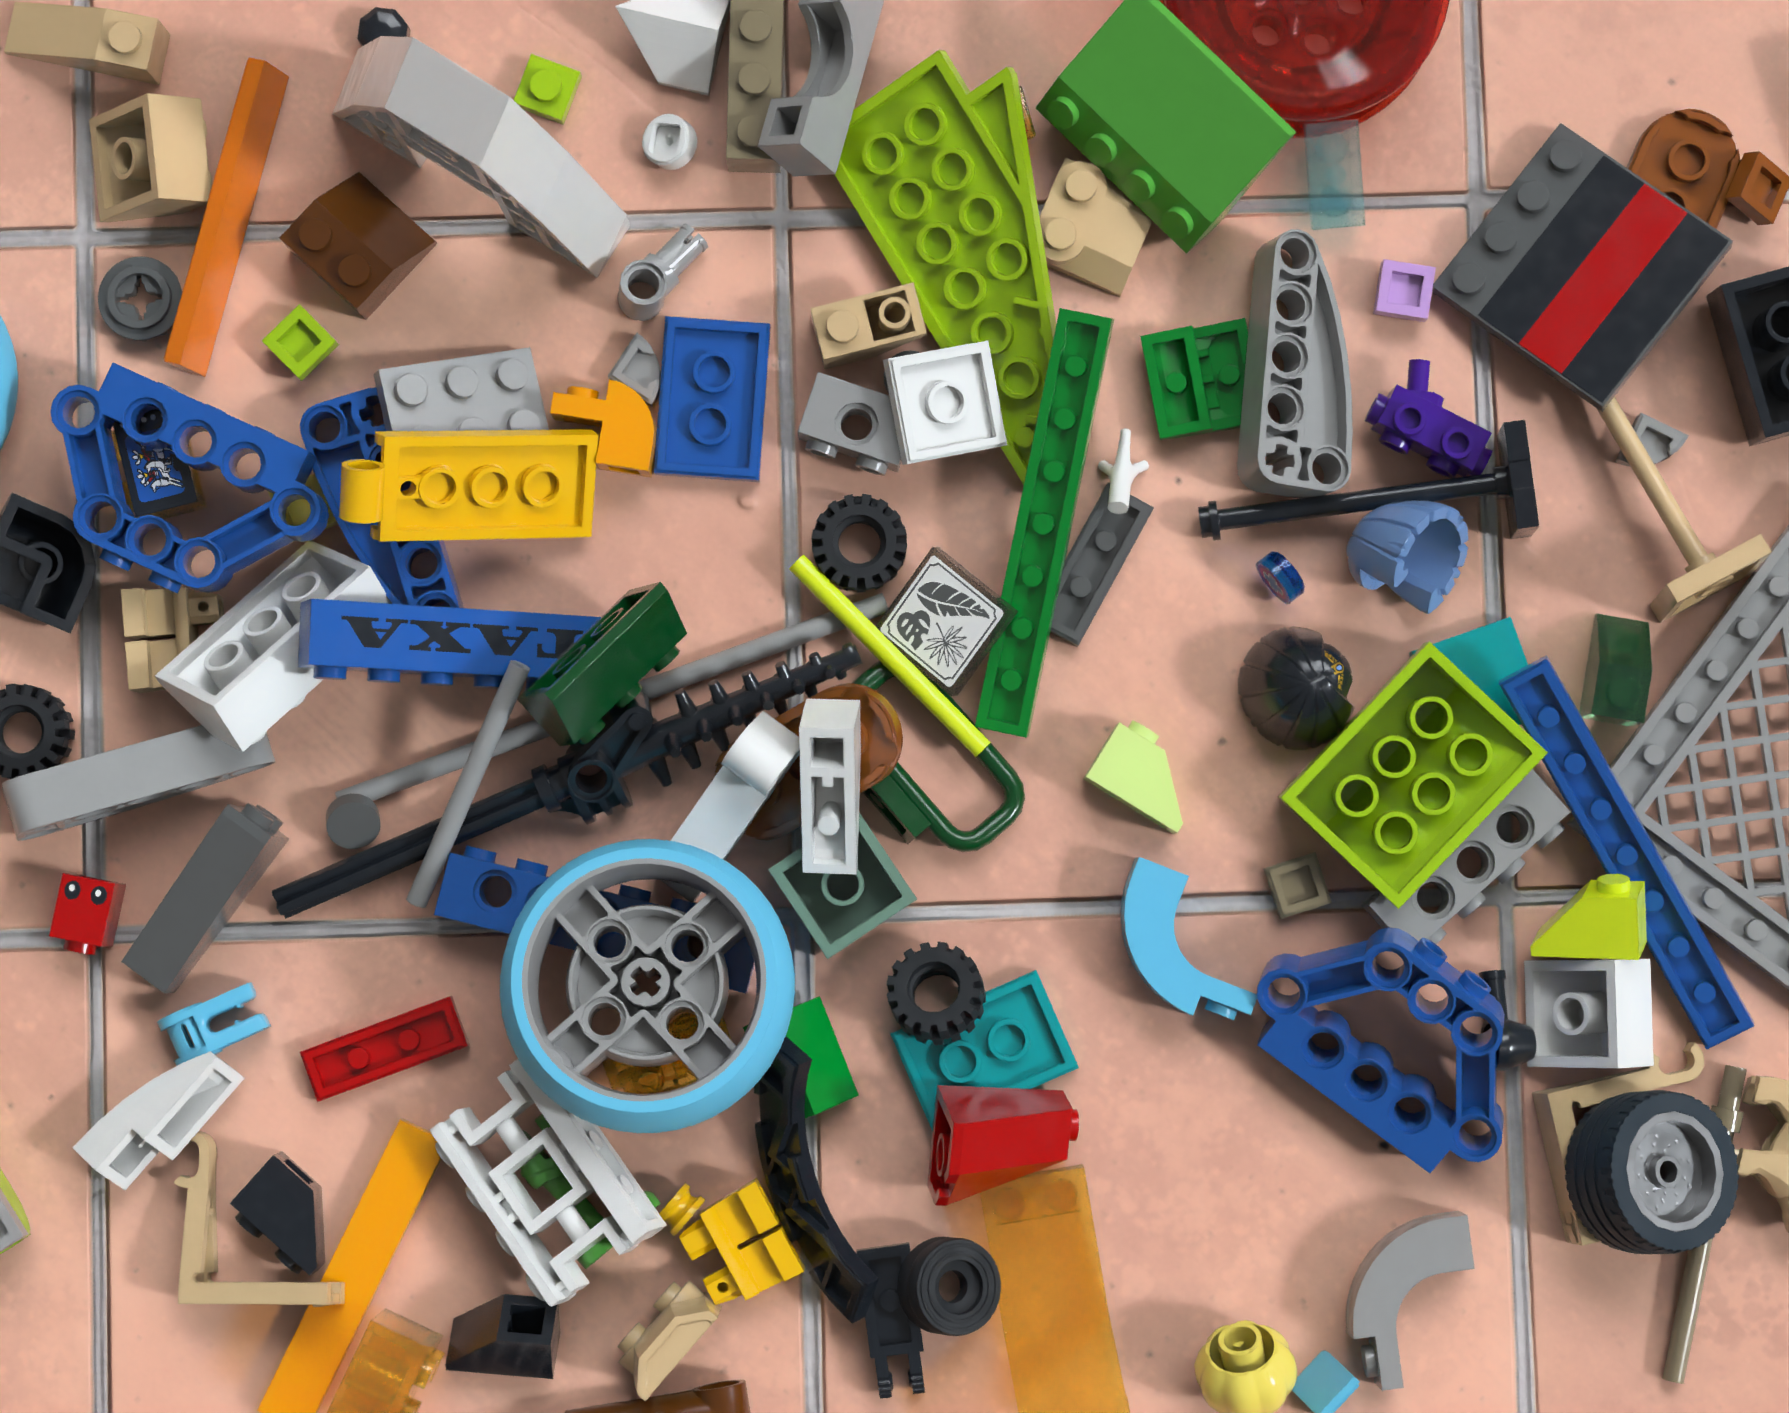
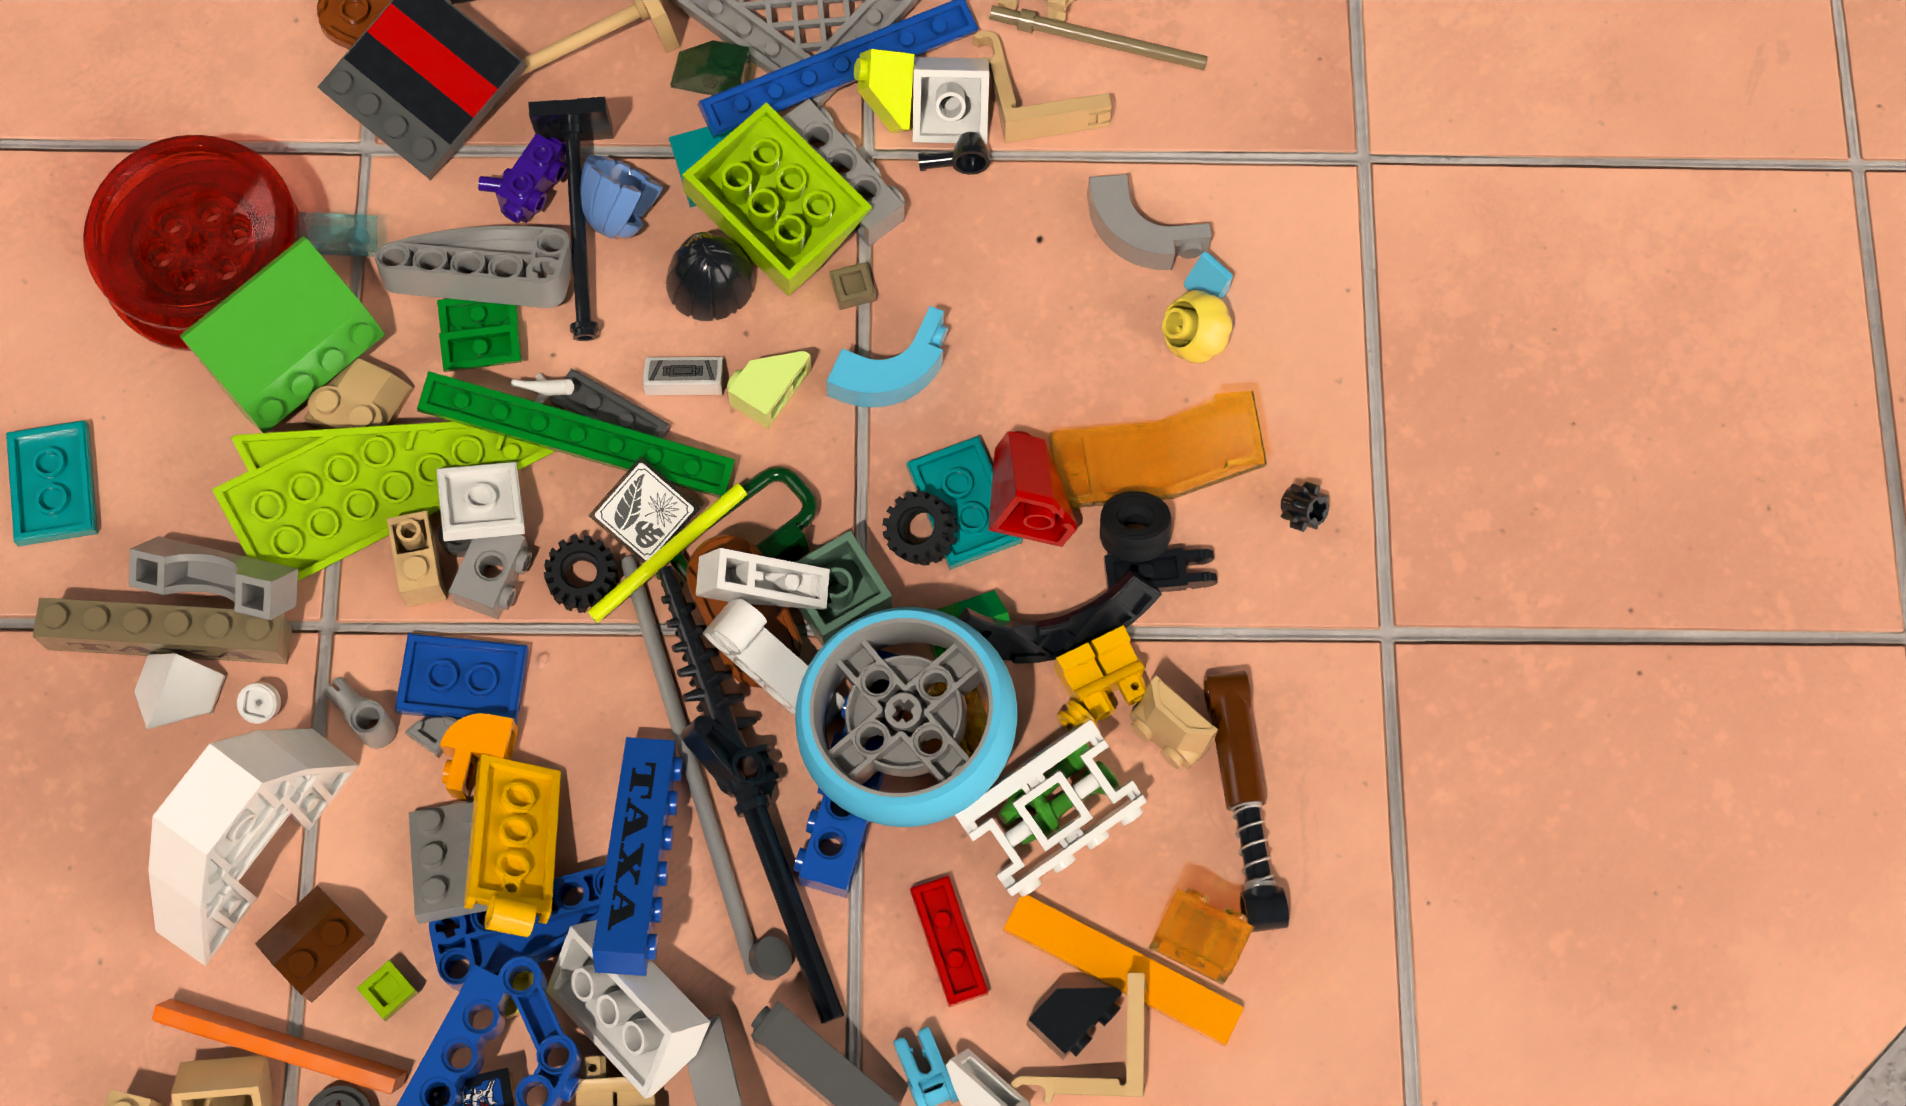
camera: 85 degrees left, 15 degrees down
black tile [357,7,411,46] -> none
light grey piece [406,660,530,908] -> none
black slope [445,1294,560,1379] -> none
dark green slope [517,582,687,746] -> none
clear blue tile [1256,551,1305,604] -> none
blue brick [1257,927,1505,1173] -> none
lavender plate [1373,259,1436,322] -> none
black wheel [1565,1090,1739,1254] -> none
light grey tile [1615,413,1689,467] -> none
none -> slope [643,357,723,395]

